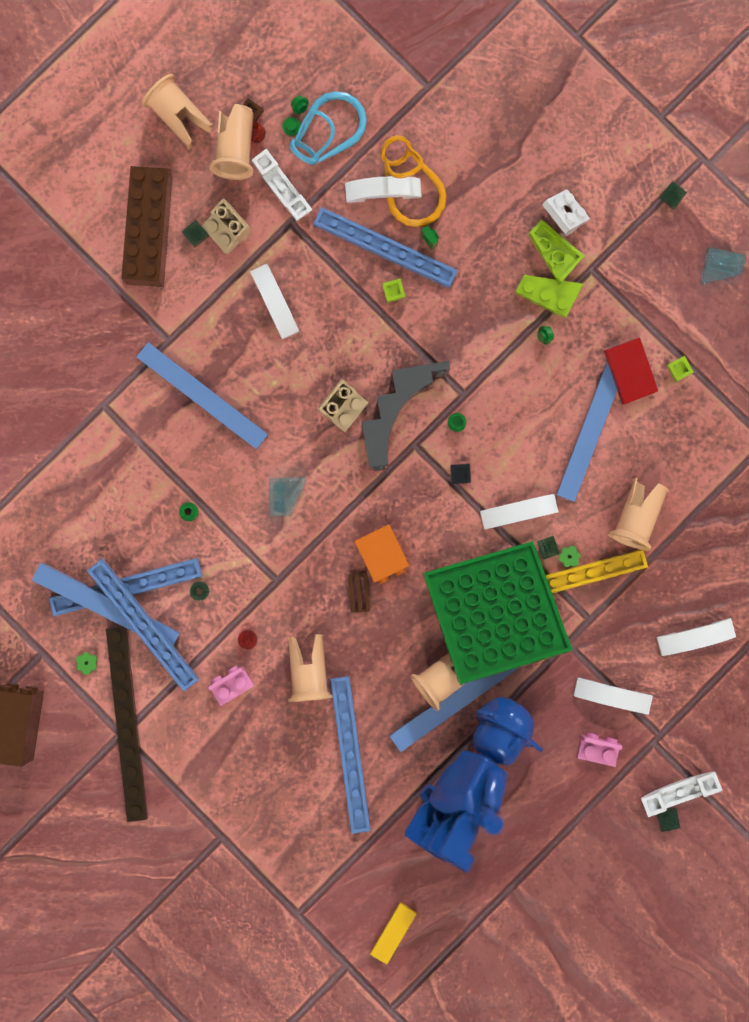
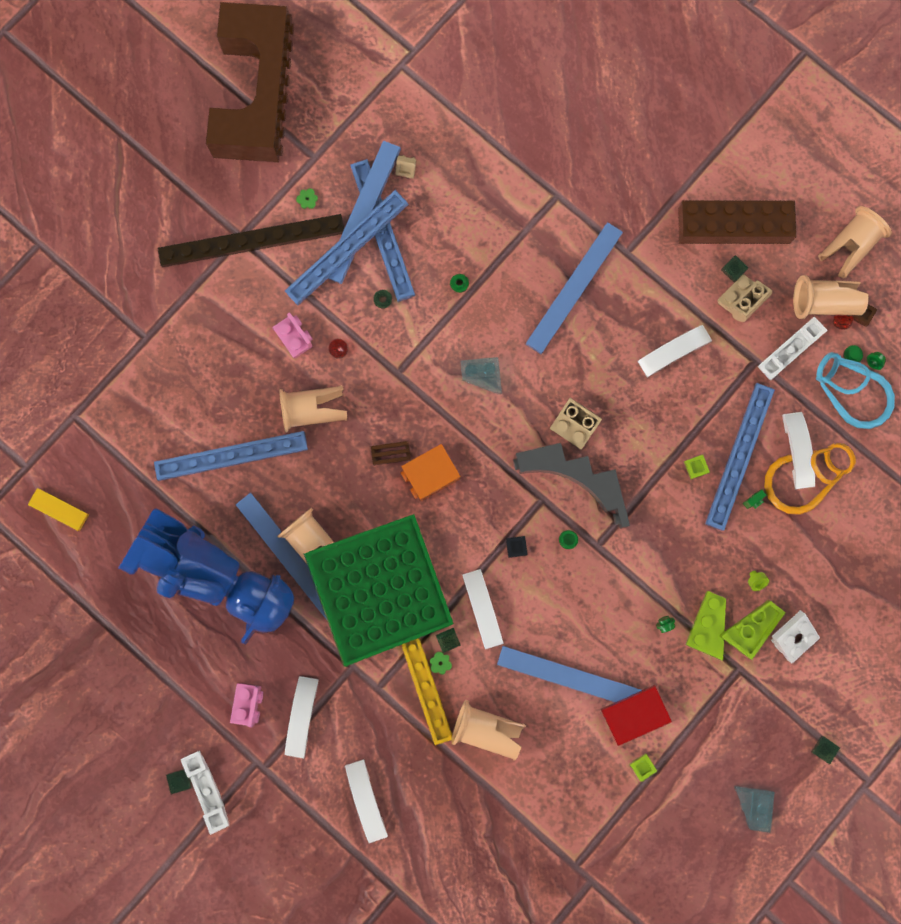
camera: 85 degrees right, 5 degrees down
none -> tan tile [395,155,416,179]
none -> lime tile [748,570,769,591]

